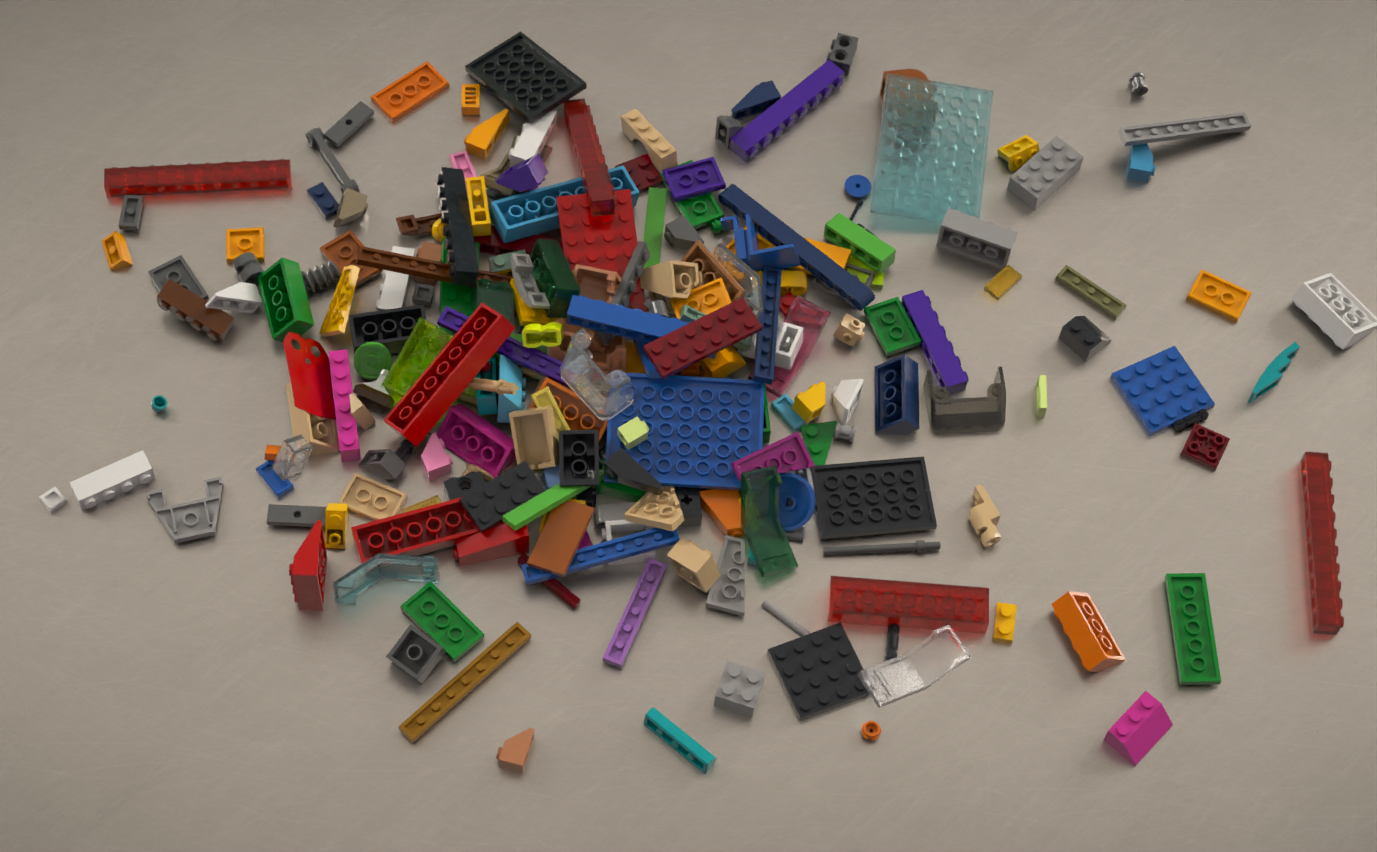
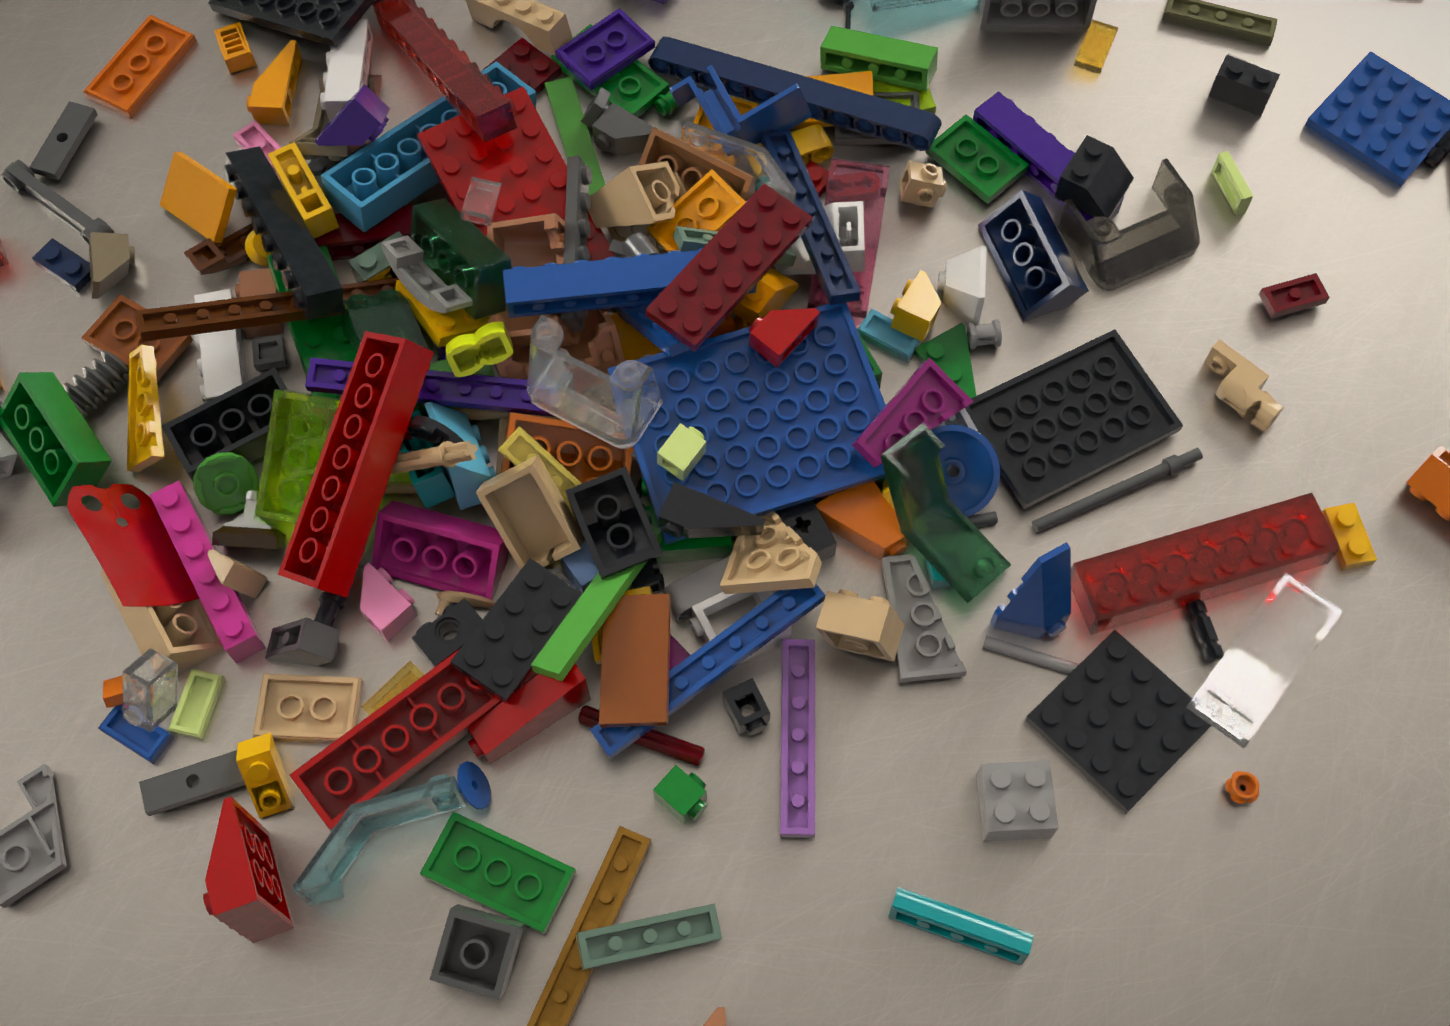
camera: 15 degrees left, 5 degrees up
none -> light orange tile [160,151,237,243]
none -> yellowish green tile [168,668,225,741]
none -> black tile [408,415,465,446]
none -> blue piece [457,761,491,810]
none -> clear tile [460,177,502,226]
none -> sand green plate [576,903,722,970]
none -> dark grey plate [581,87,611,127]
none -> green brick [653,765,707,825]
none -> black brick [723,678,770,736]
none -> red slope [749,308,820,368]
none -> blue wedge [990,542,1071,640]
none -> black slope [1054,135,1134,223]
none -> dark red plate [1259,273,1330,319]

